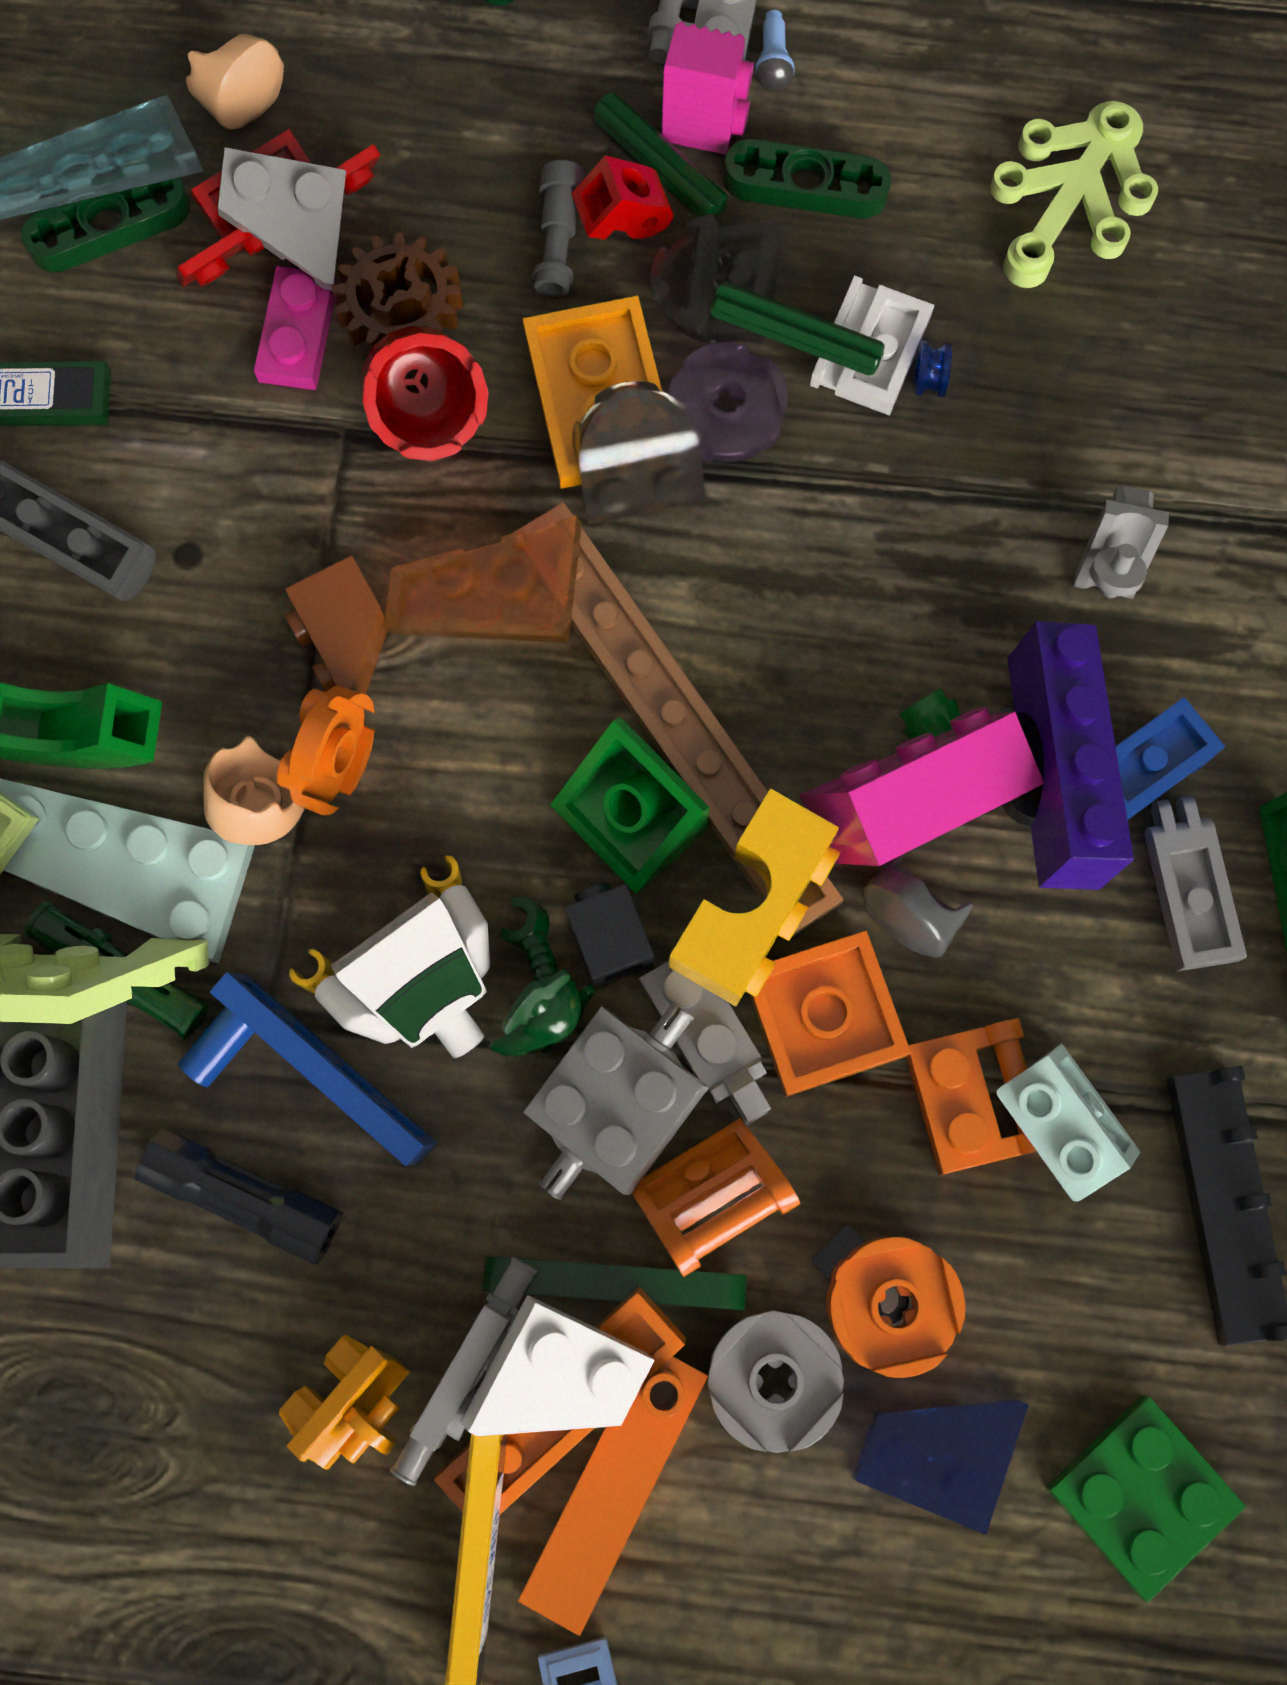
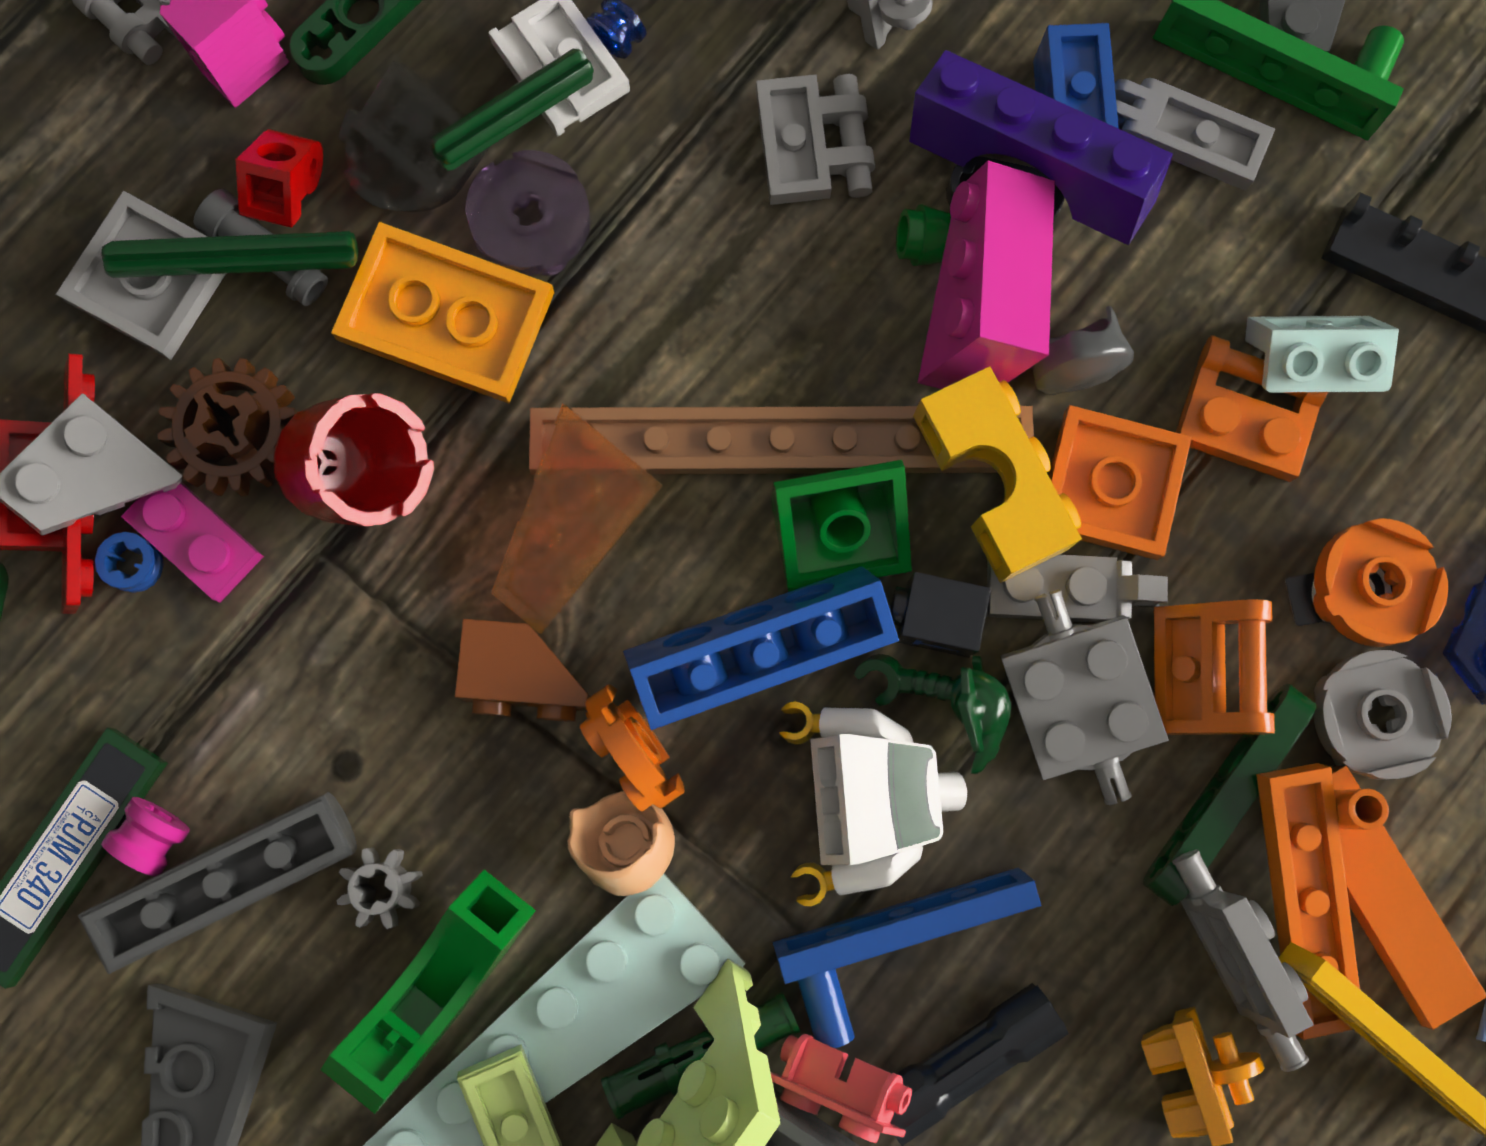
camera: 60 degrees left, 5 degrees up
white wing [461,1295,654,1436] -> none
clear smoke slope [572,381,706,525] -> none
dark green axle [593,92,728,223] -> none
none -> light grey plate [56,191,226,360]
none -> blue bush [95,532,164,593]
none -> dark green axle [101,231,358,278]
none -> dark pink wheel [101,797,190,877]
none -> light grey gear [336,848,423,929]
none -> blue brick [623,566,899,730]
none -> light grey plate [756,74,875,205]
none -> coral hinge [770,1034,912,1143]

